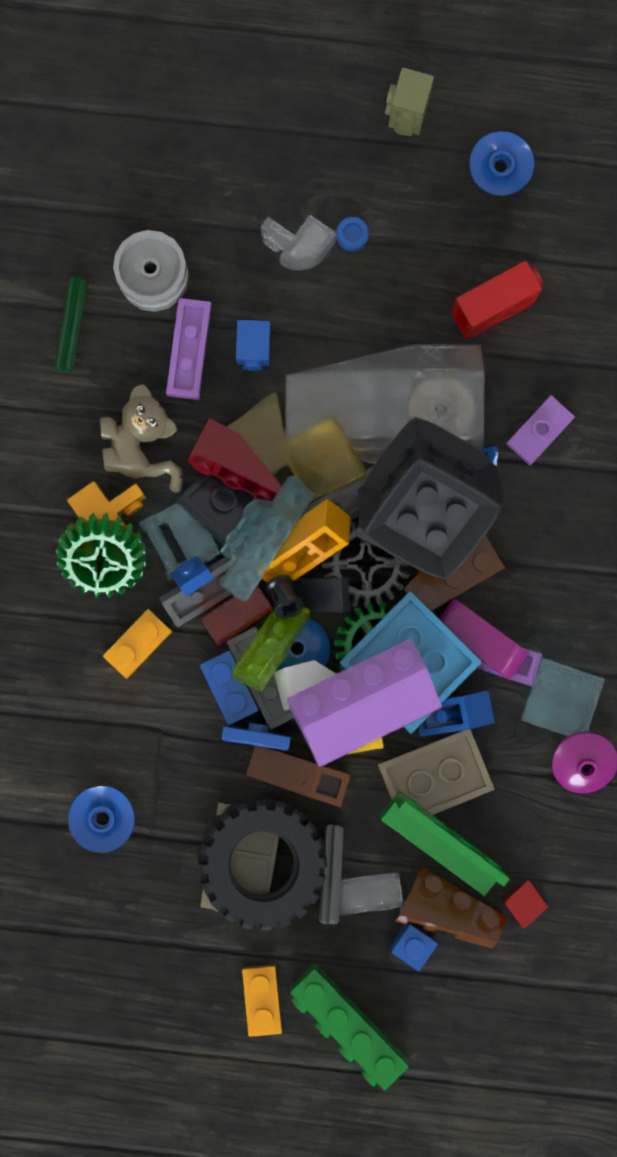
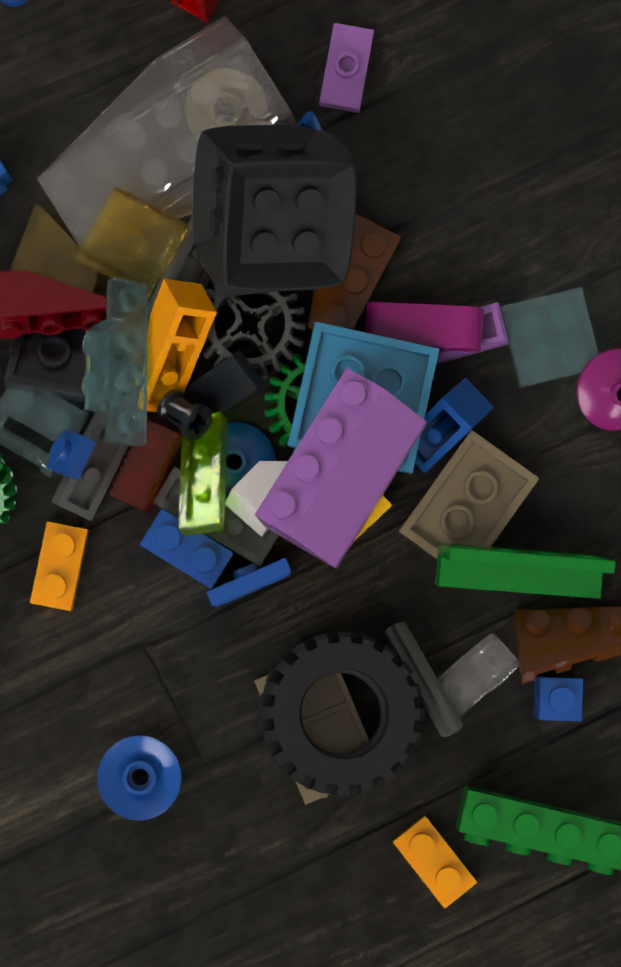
camera: 35 degrees left, 0 degrees up
reddish brown slope [246,746,351,807] -> none

